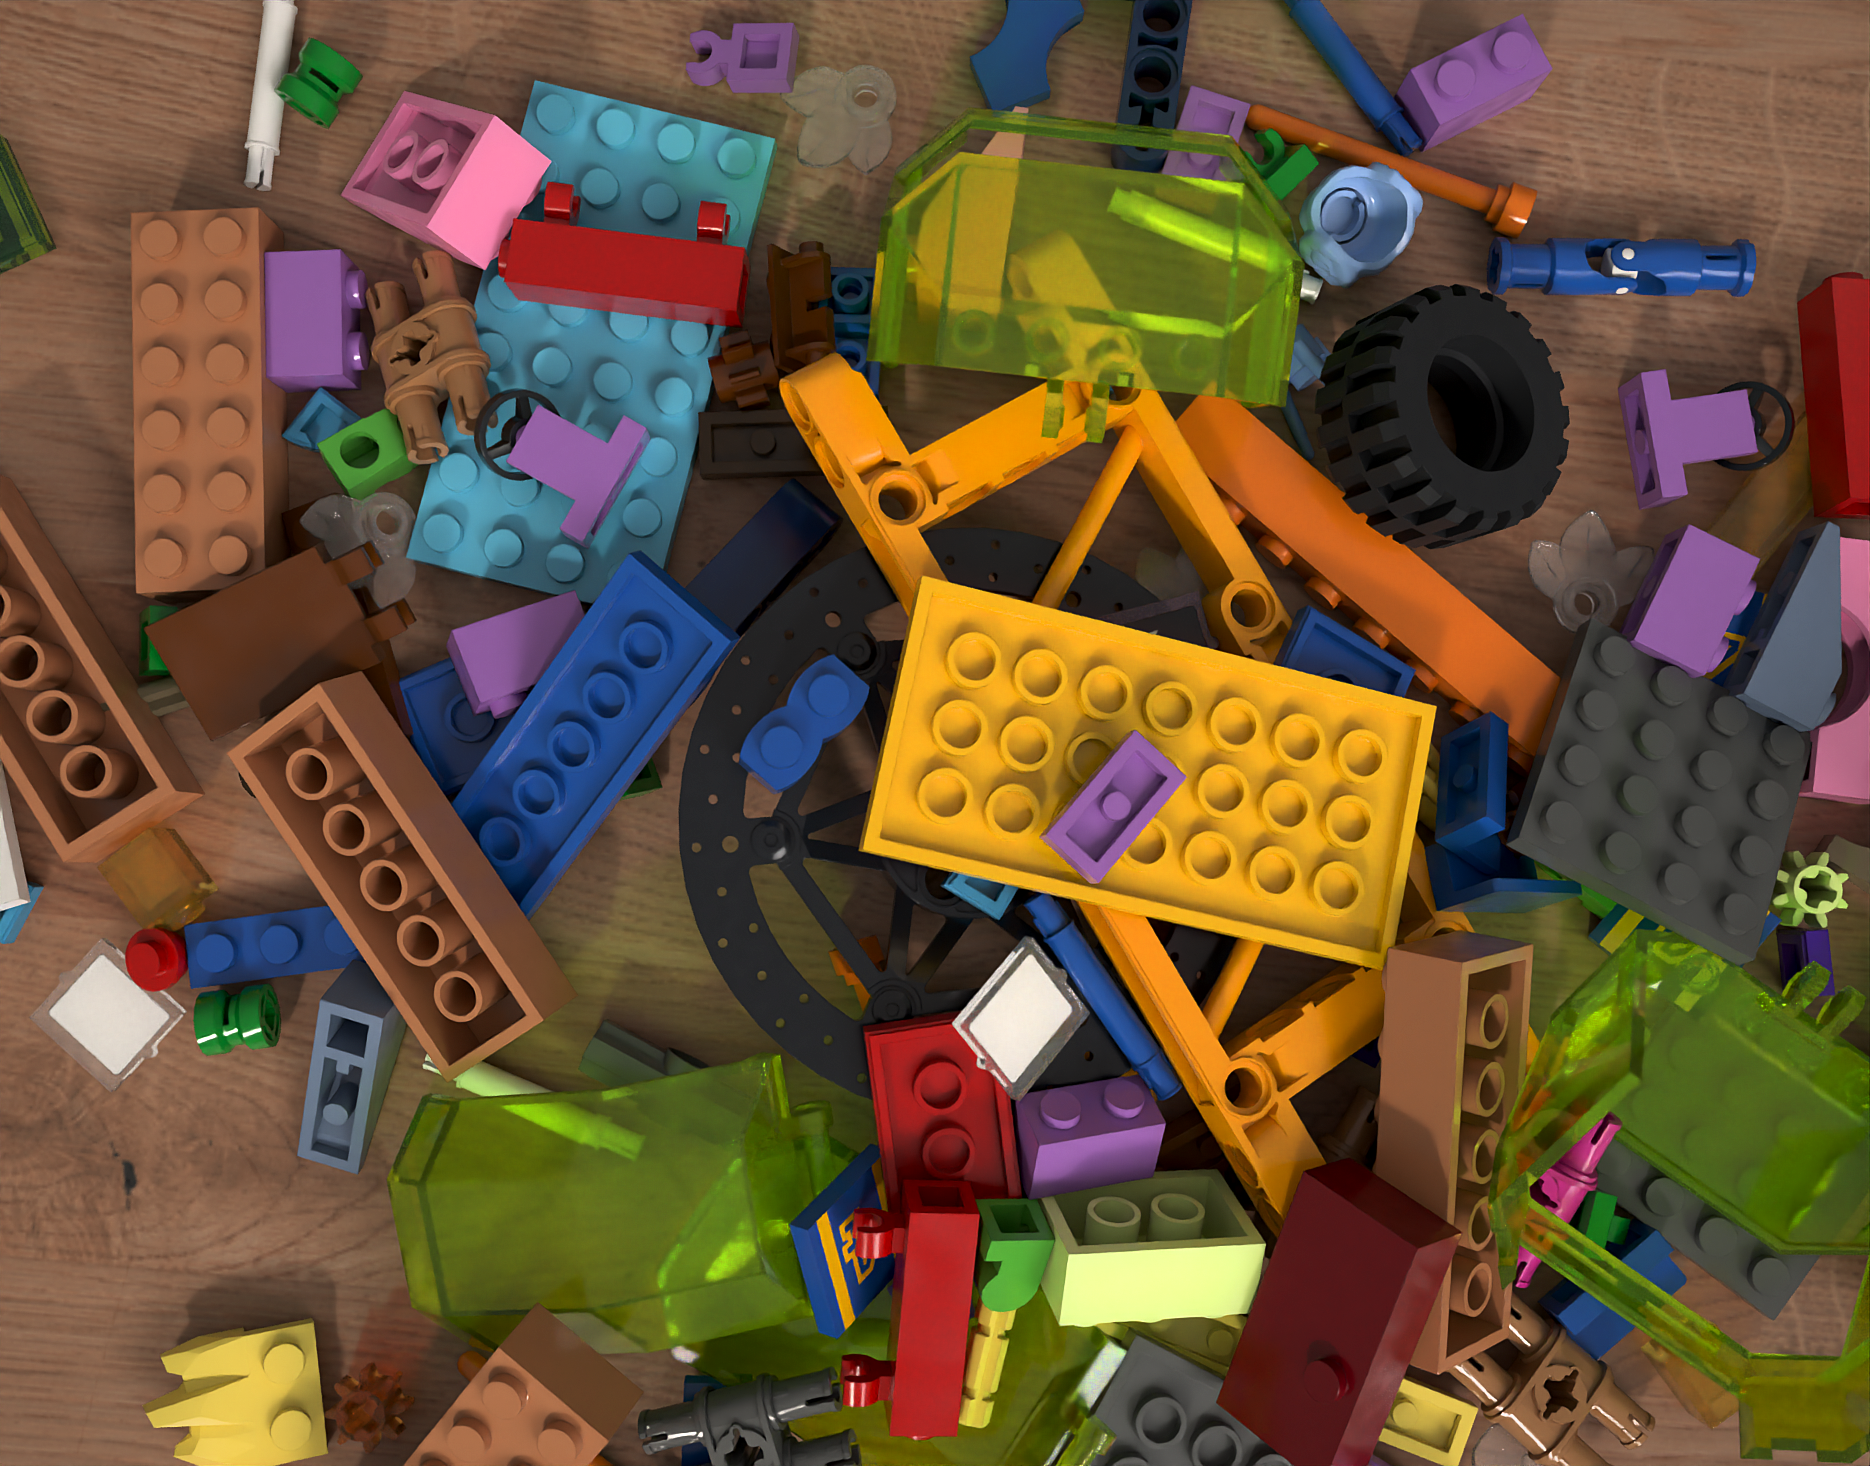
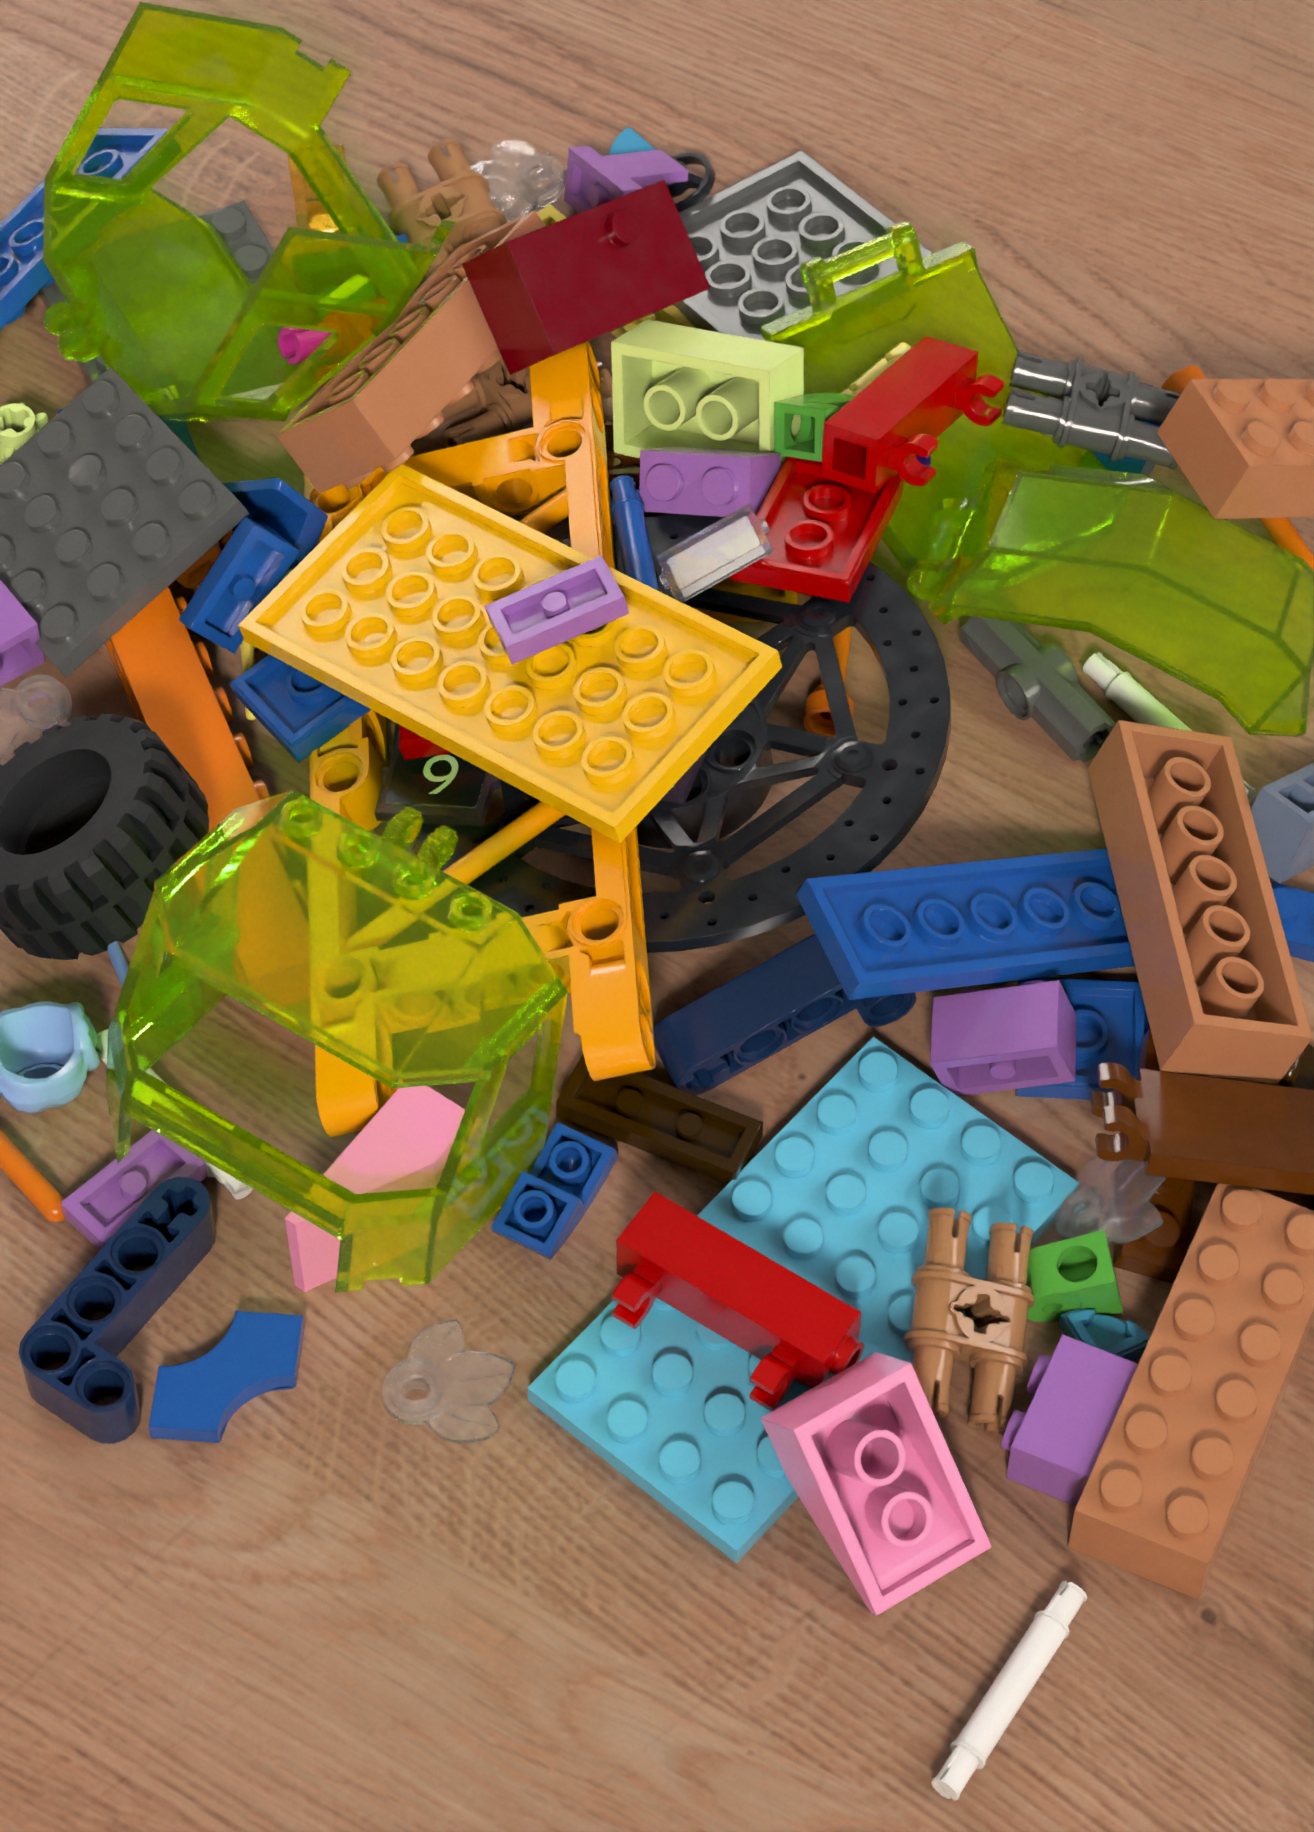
camera: 155 degrees left, 30 degrees down
green wheel [274,37,363,129] -> none
medium lavender piece [474,388,651,549] -> none
medium lavender plate [686,23,799,93] -> none
reddish brown gear [707,329,780,411] -> none
blue brick [739,654,870,795] -> none
reddish brown hinge [766,241,837,373] -> none
blue tile [789,1143,896,1339] -> none
green tile [1231,128,1319,210] -> none
dark purple tile [1776,928,1835,997] -> none

